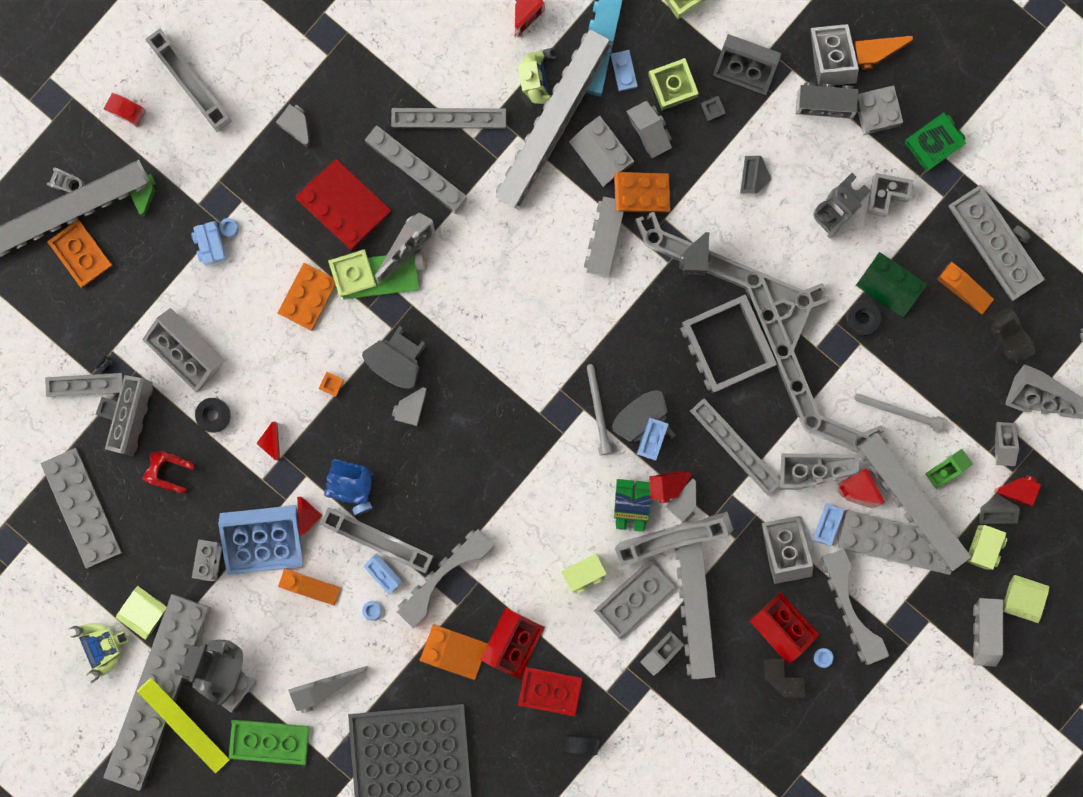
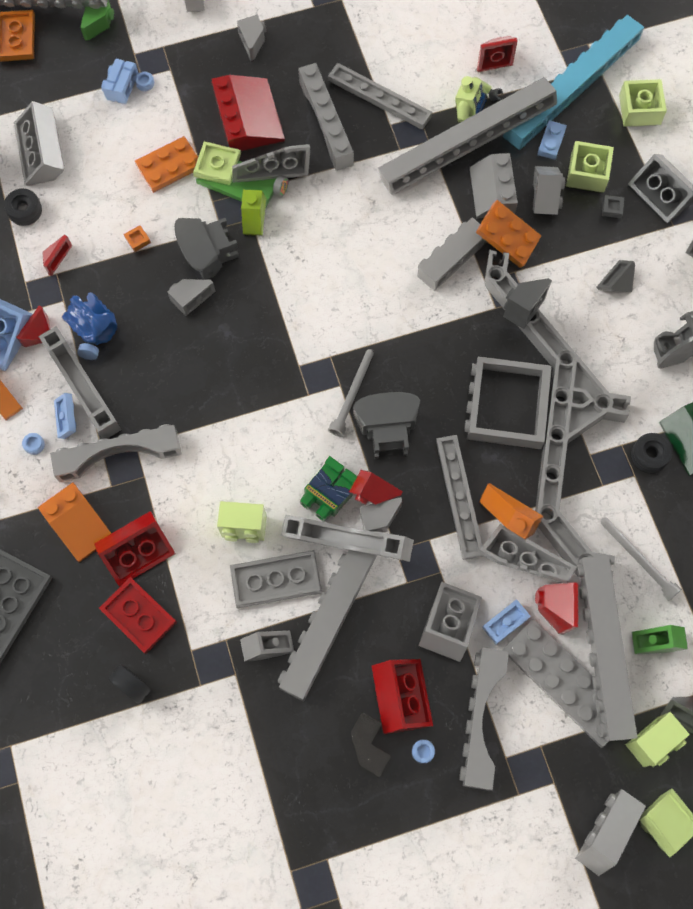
camera: 30 degrees right, 15 degrees down
light blue plate [637,417,668,461] -> none
none -> lime slope [241,190,267,236]
none -> orange slope [479,483,543,539]

